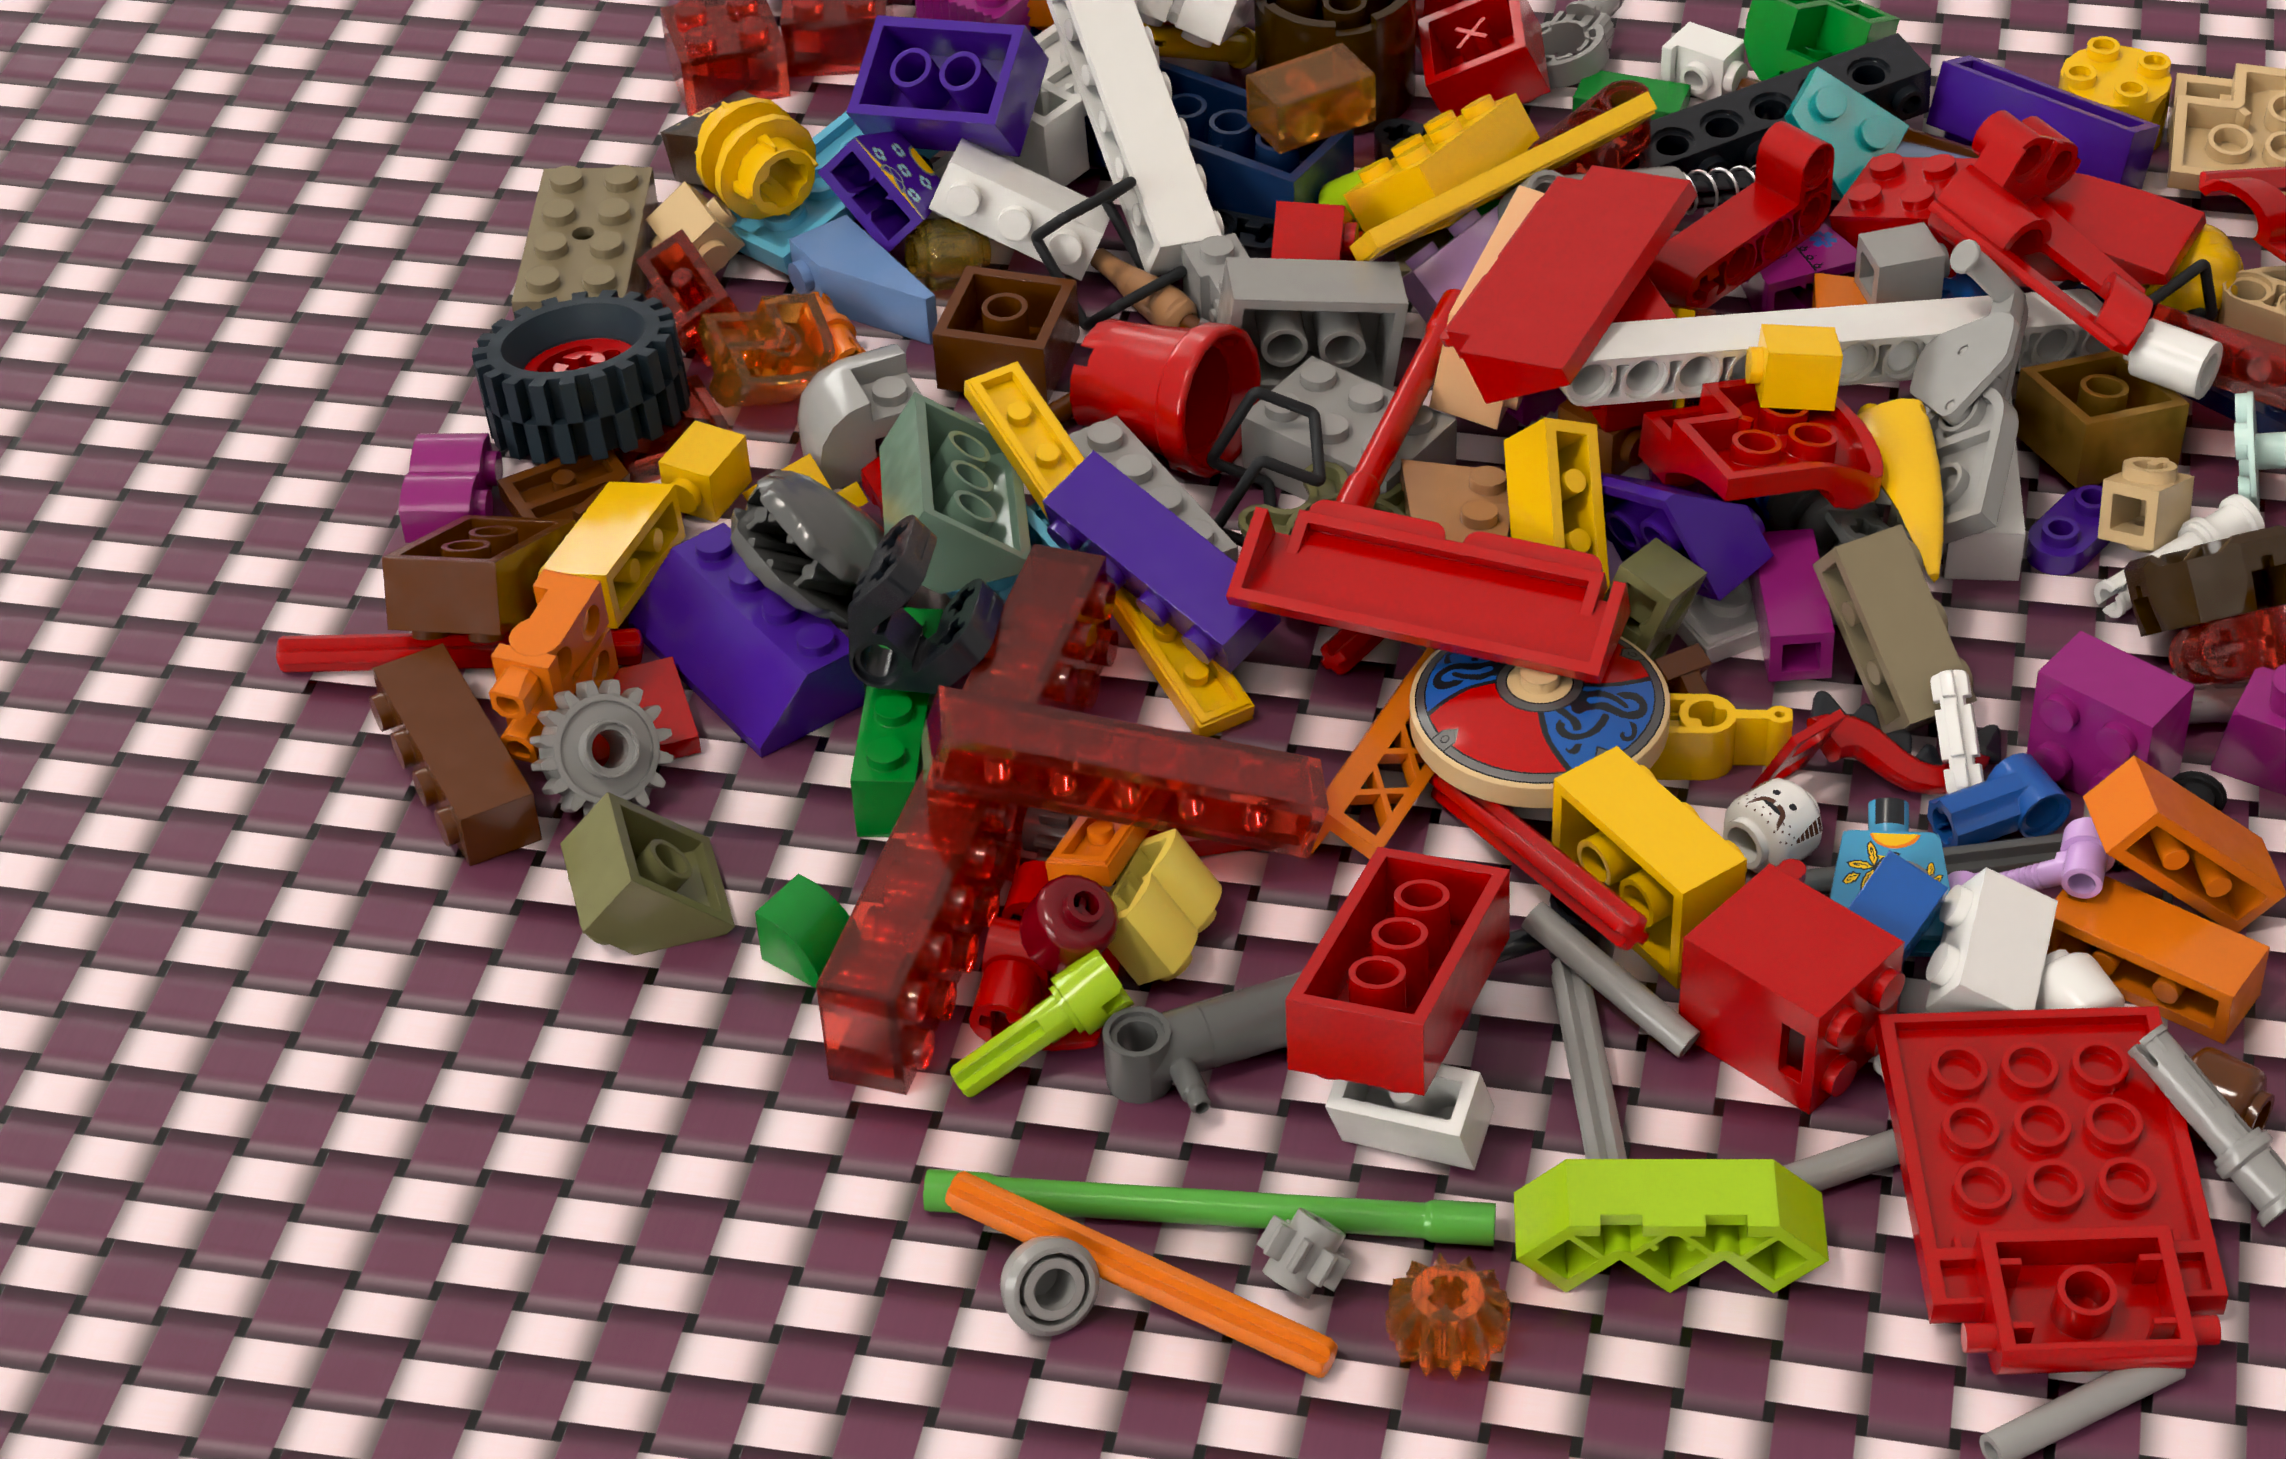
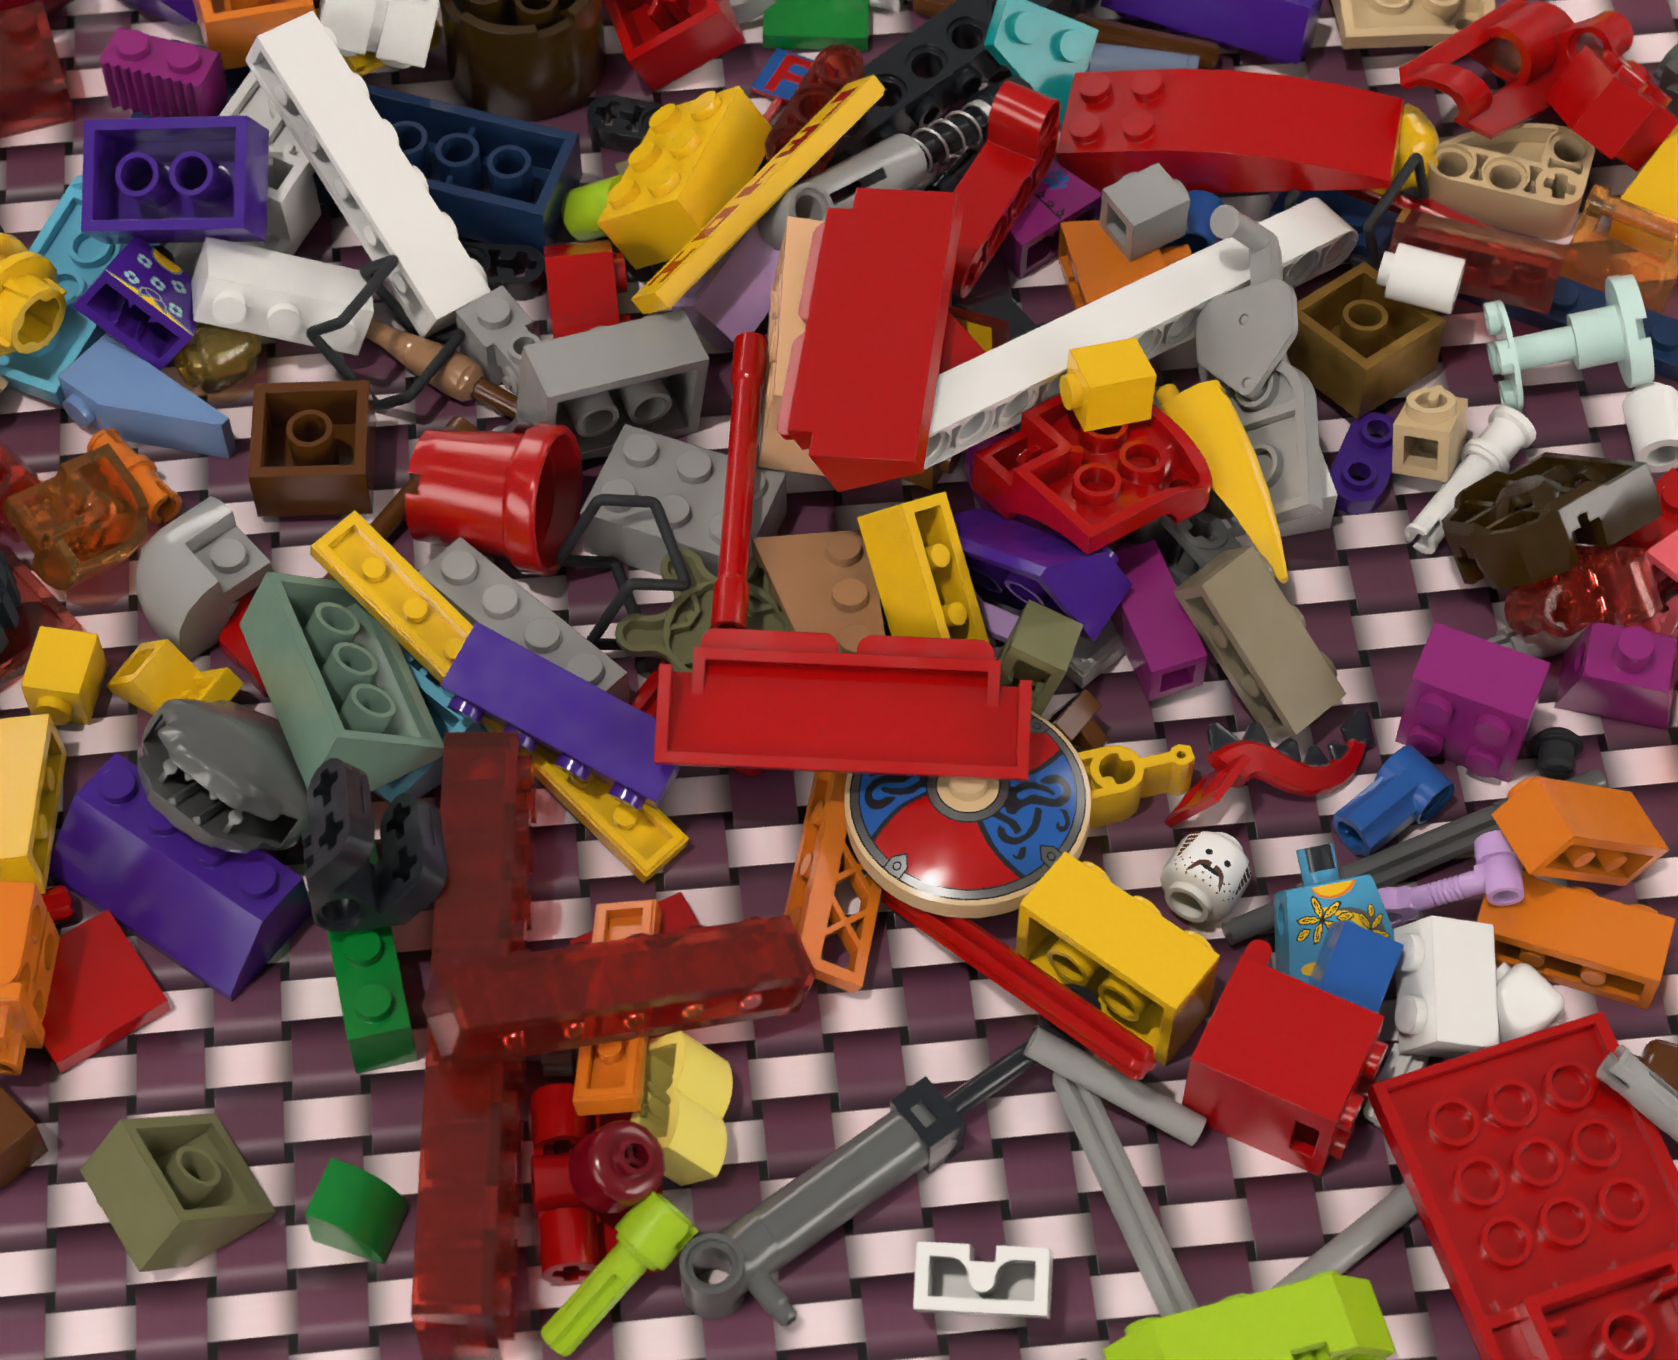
camera: 20 degrees left, 15 degrees up
light grey gear [530,679,674,817] -> none
clear orange brick [1246,43,1376,154] -> none
red brick [1285,847,1510,1096] -> none
red panel [1927,110,2153,356] -> none
white axle [1930,670,1984,794] -> none

